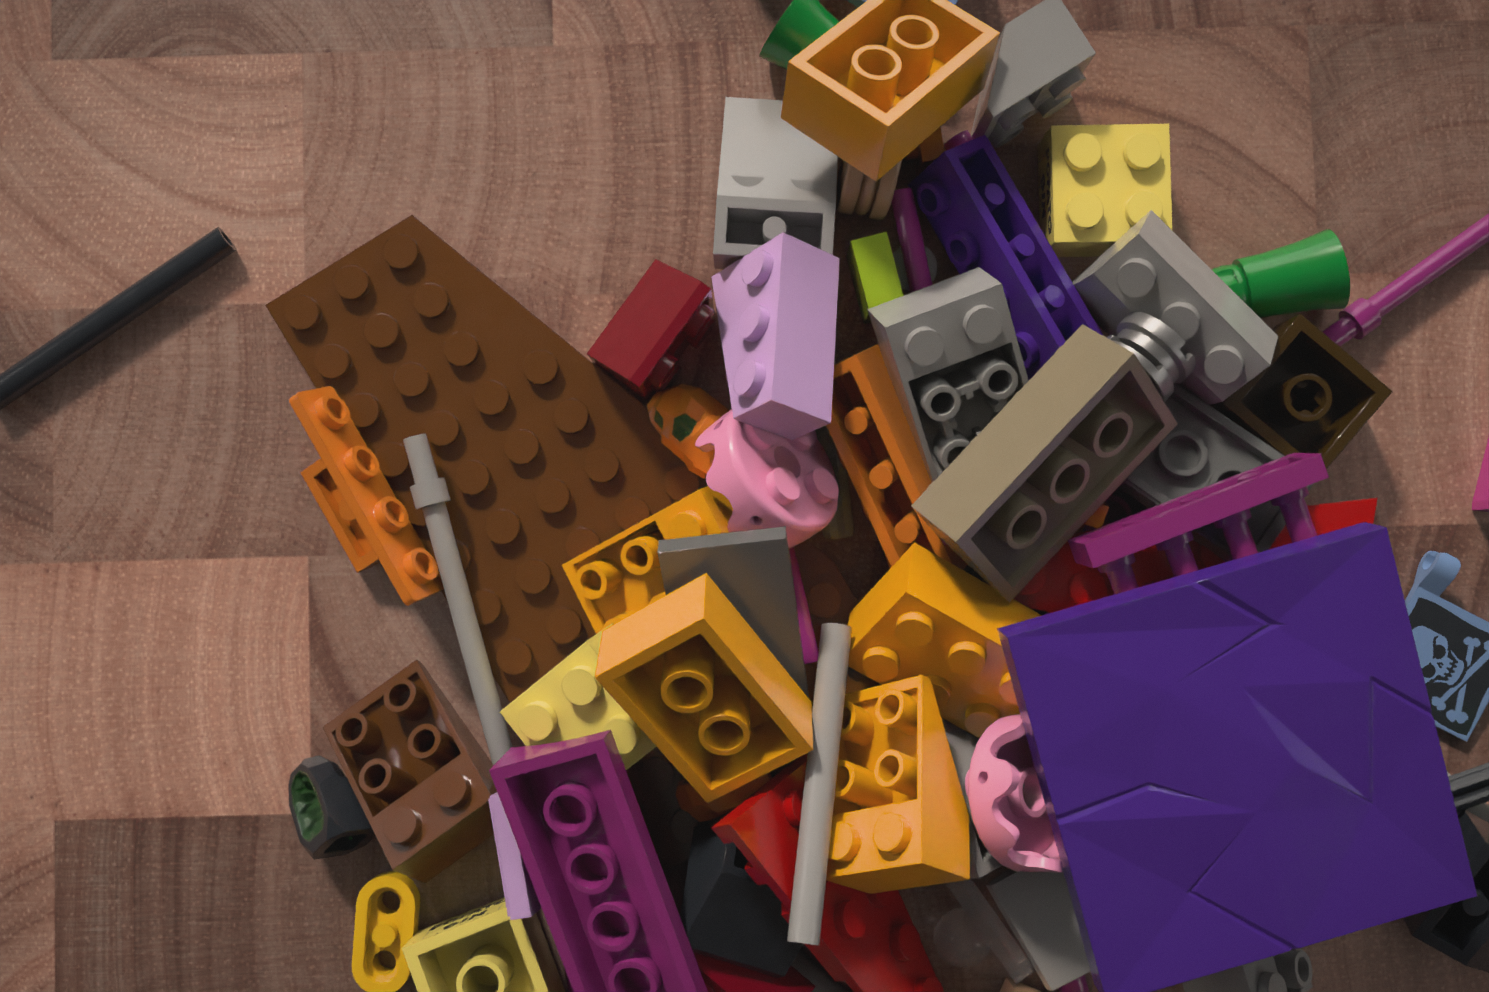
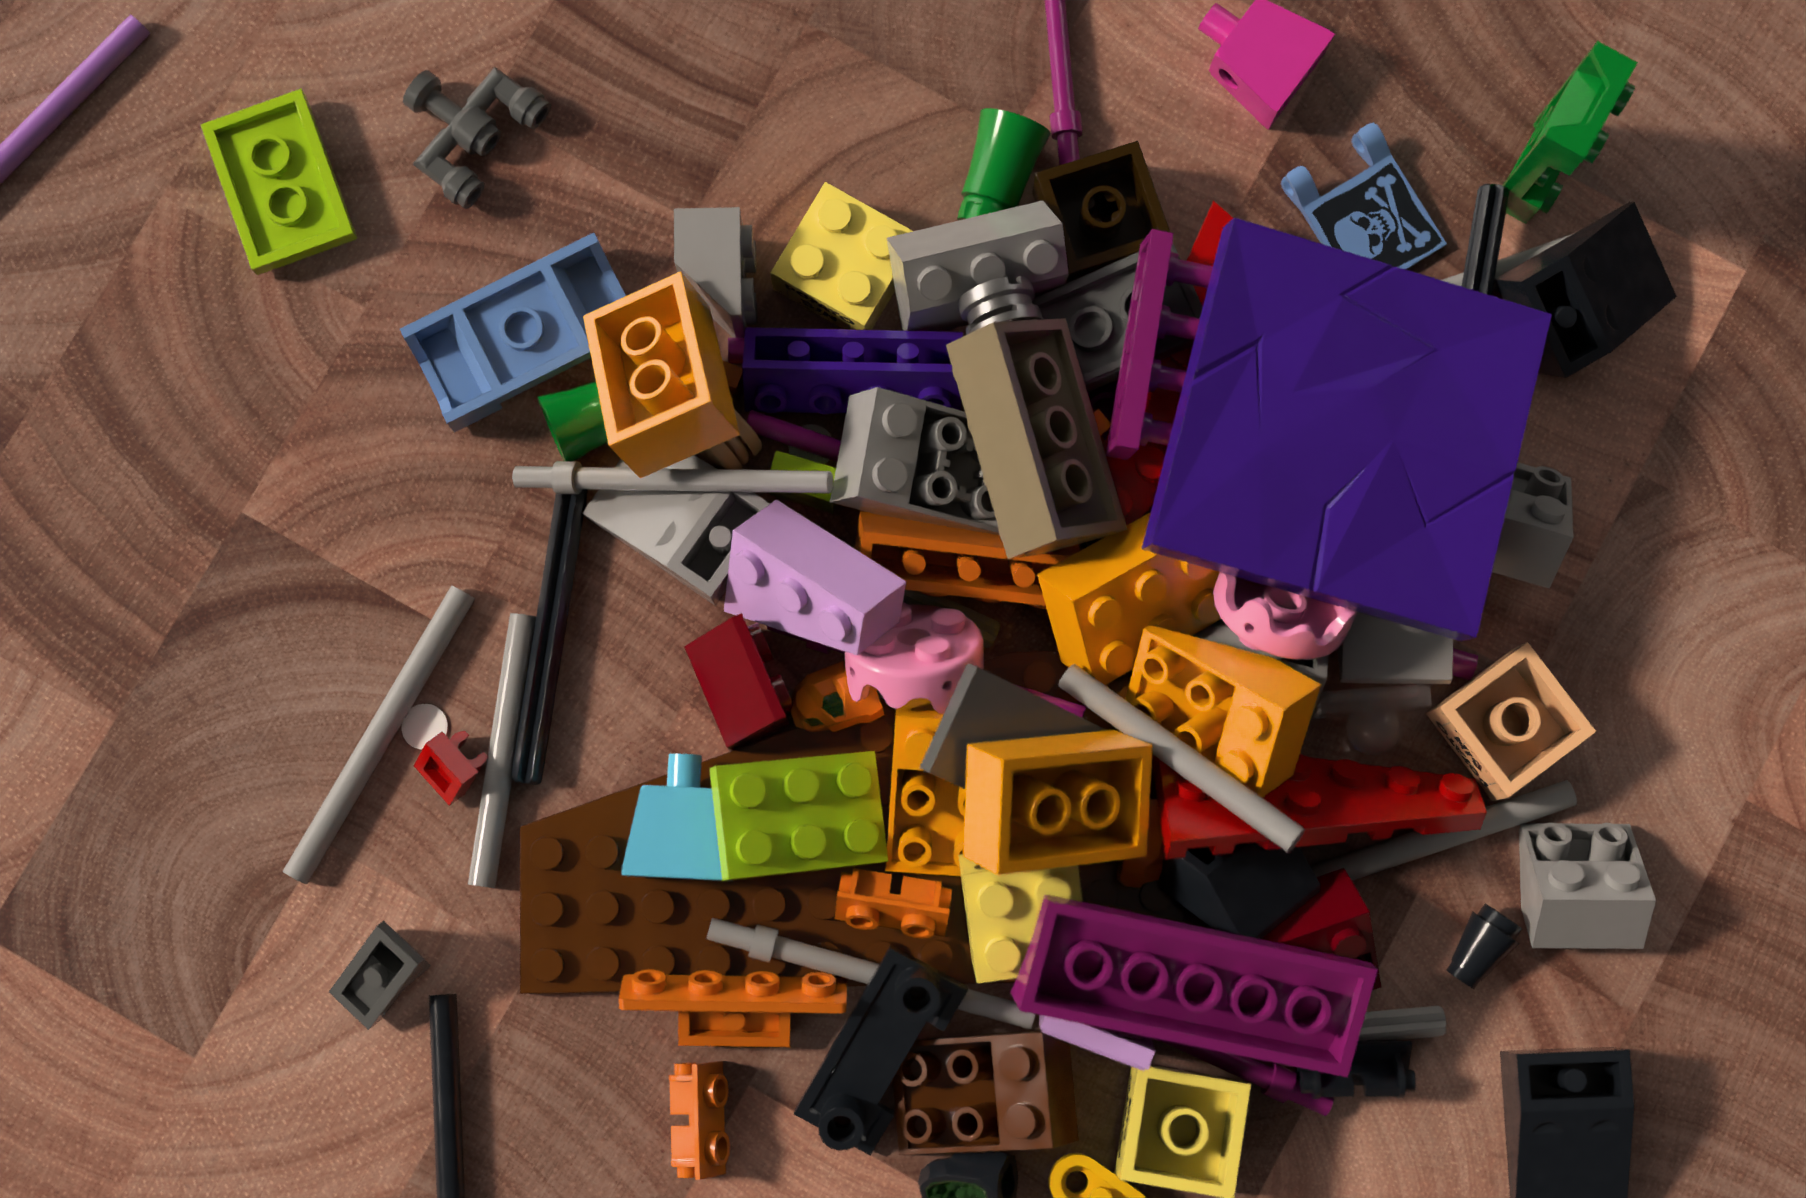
camera: 65 degrees left, 5 degrees down
none -> light grey piece [283,585,475,884]
none -> dark grey slope [329,921,431,1030]
none -> white sticker [401,704,448,750]
none -> red tile [413,731,488,806]
none -> light grey piece [467,613,536,888]
none -> black axle [511,466,588,785]
none -> light grey bar [512,461,833,494]
none -> medium azure torso [622,753,733,881]
none -> orange hinge [669,1061,730,1180]
none -> lime plate [709,751,888,881]
none -> black brick [794,945,968,1156]
none -> orange hinge [835,868,952,939]

